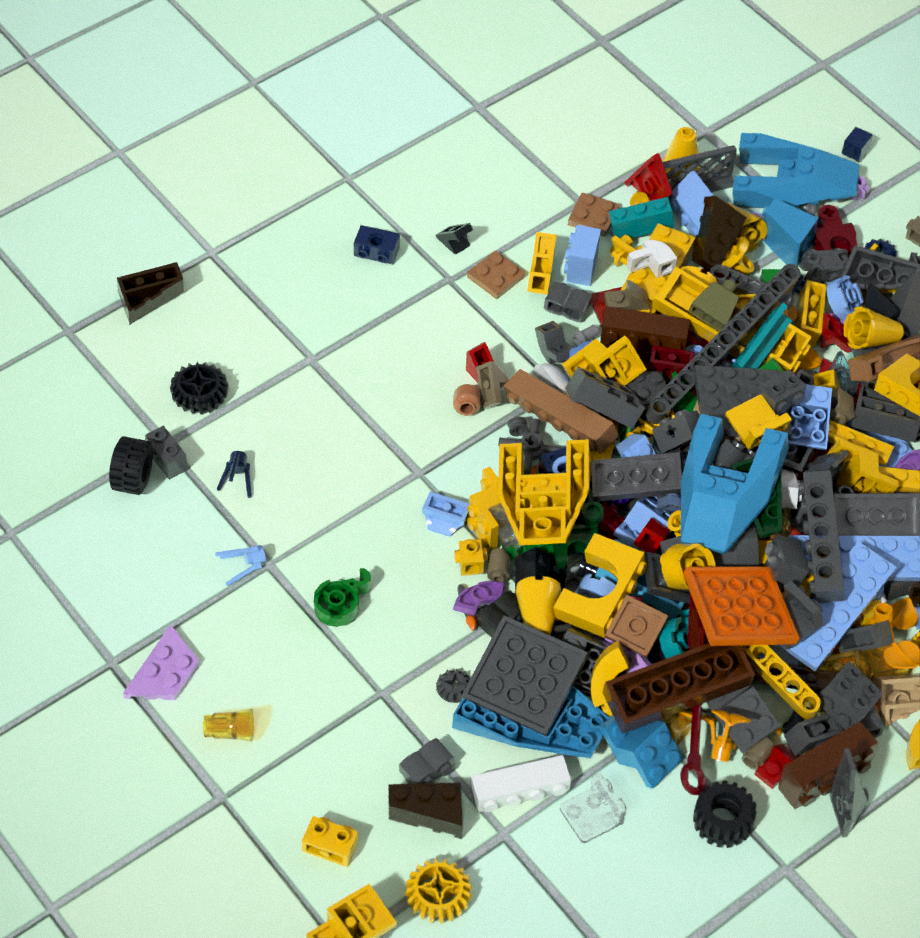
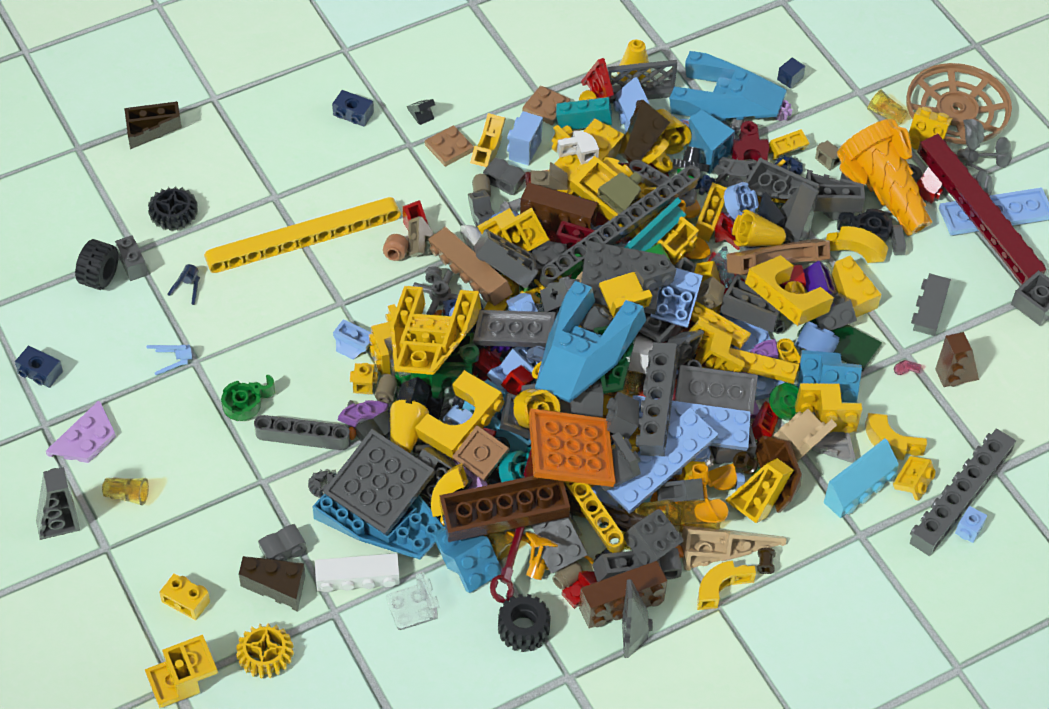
camera: 10 degrees right, 0 degrees up
none -> dark blue brick [15,345,63,388]
none -> dark grey wedge [36,467,80,540]
none -> yellow beam [204,197,401,273]
none -> dark grey beam [254,415,350,450]
none -> dark tan brick [472,174,491,197]
none -> black plant [672,146,709,172]
none -> yellow hinge [768,129,810,160]

